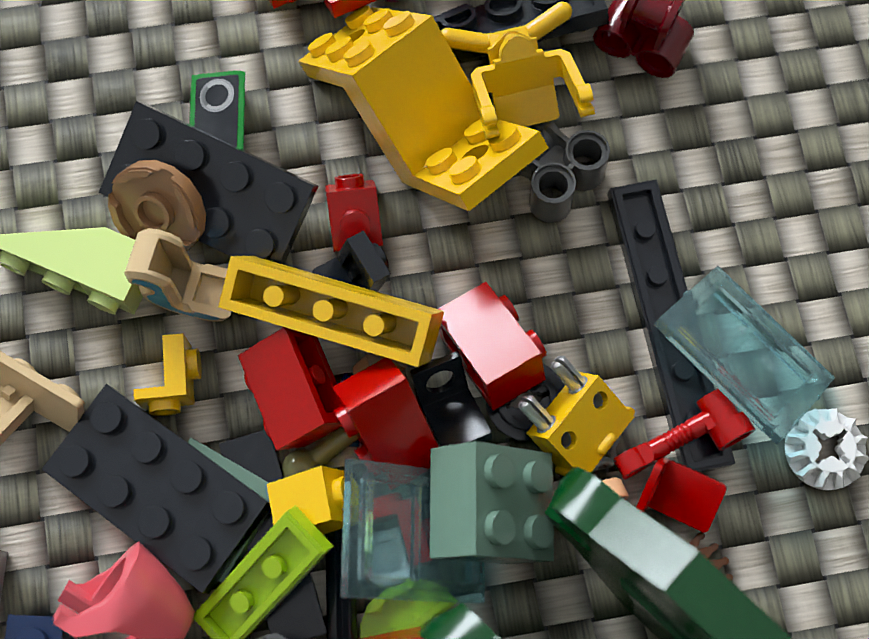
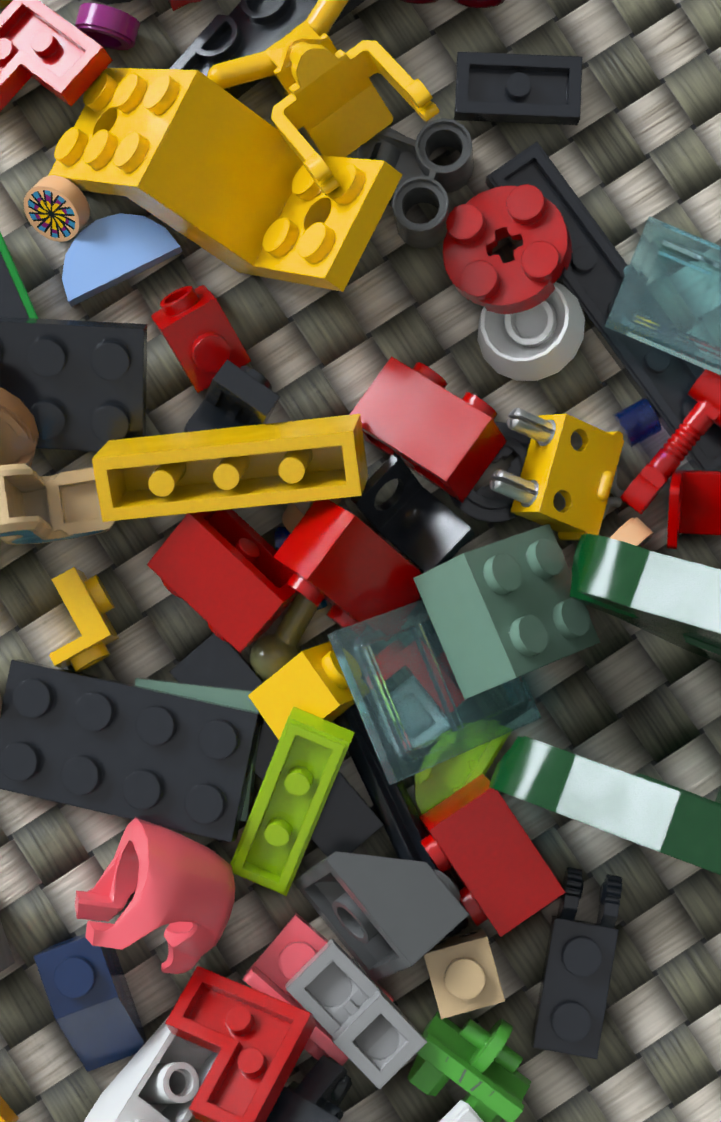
camera: 15 degrees left, 10 degrees up
none -> tile [24,175,90,242]
none -> light blue tile [62,213,182,307]
none -> red plate [443,184,572,314]
none -> black plate [454,52,582,125]
none -> white hat [477,282,585,381]
none -> clear blue hand [613,398,662,447]

